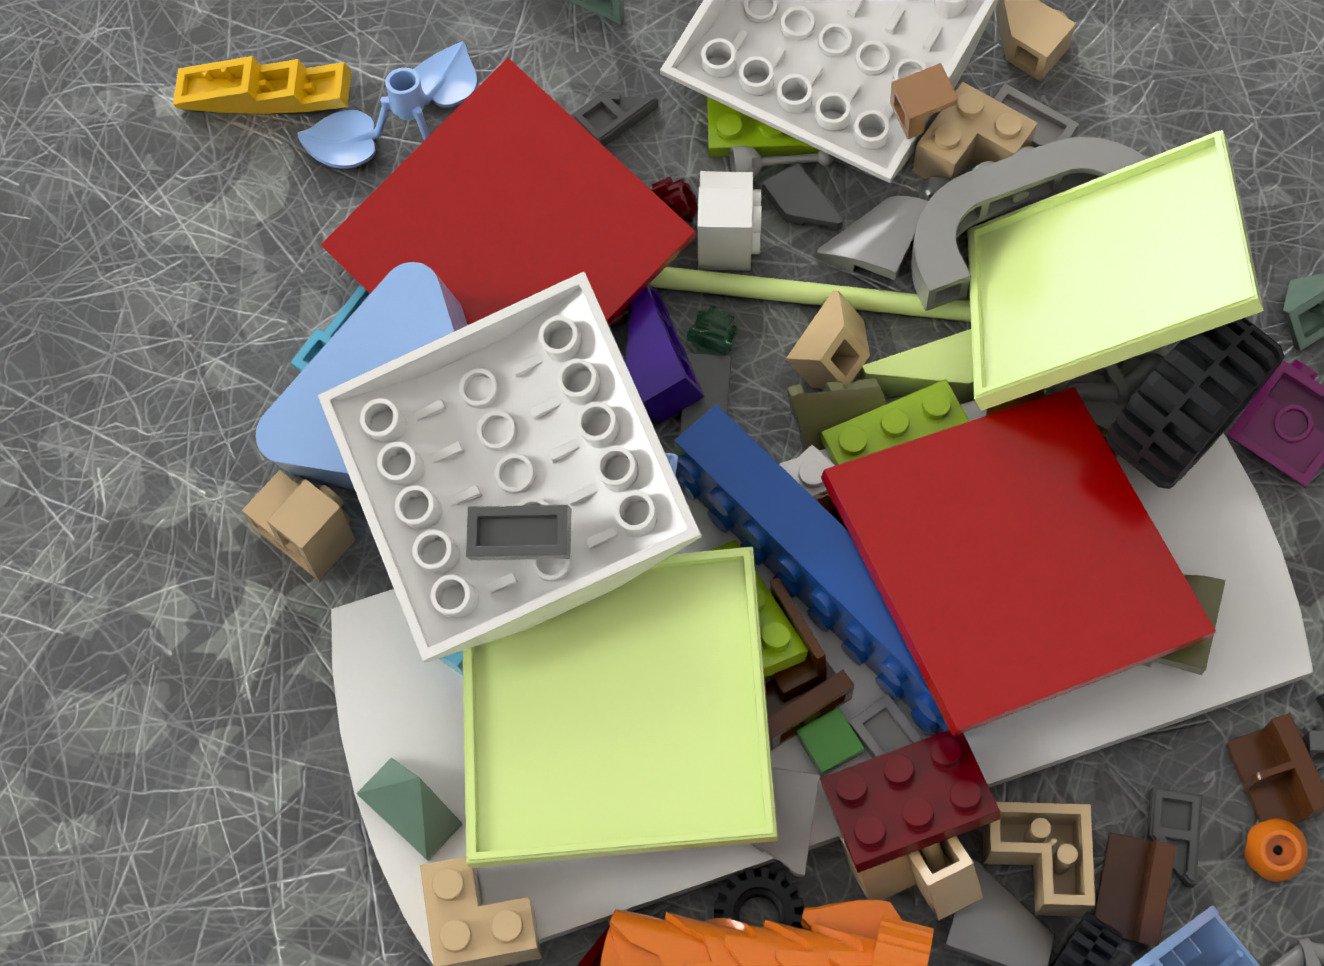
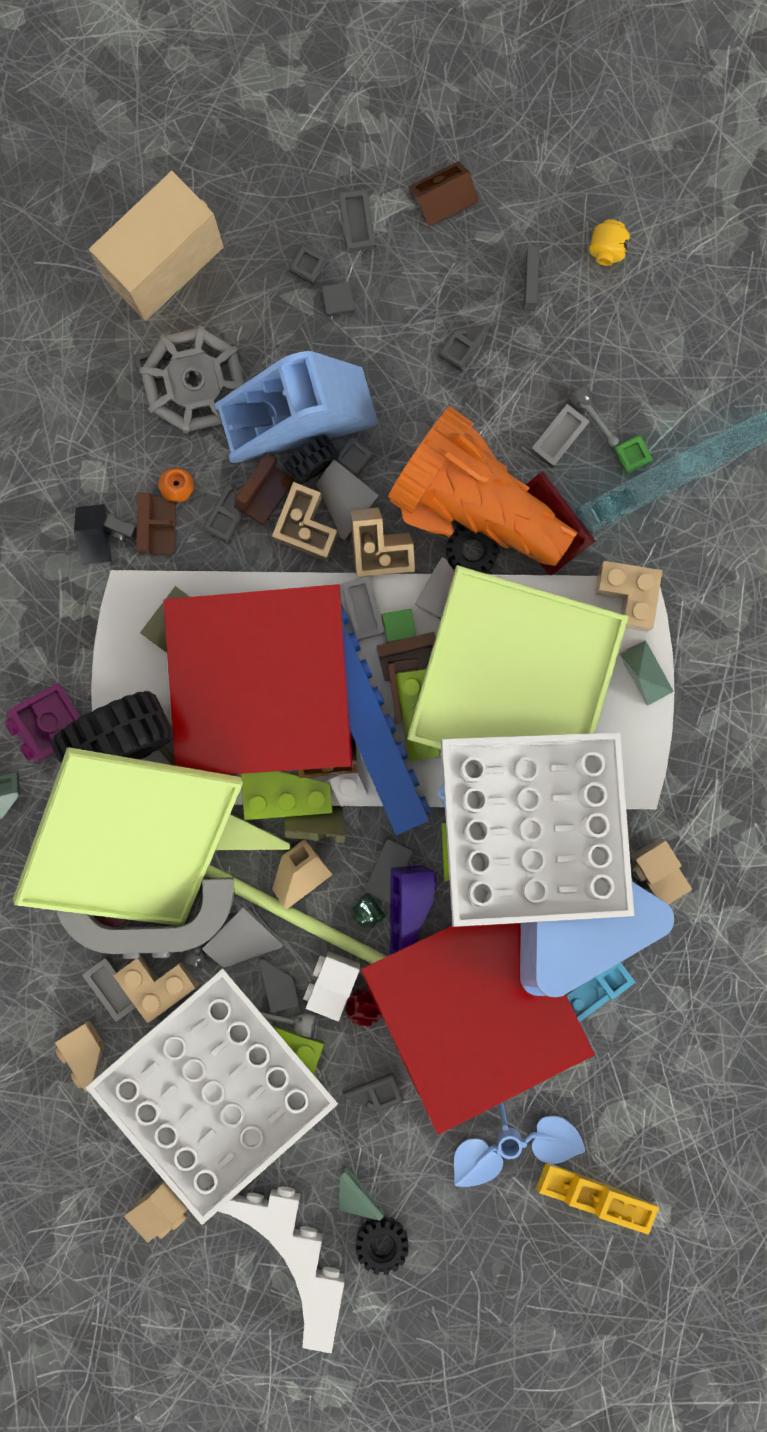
camera: 165 degrees left, 20 degrees up
dark grey tile [466,505,572,560] -> none
dark red plate [820,729,1001,873] -> none
medium nougat panel [890,63,958,139] -> none

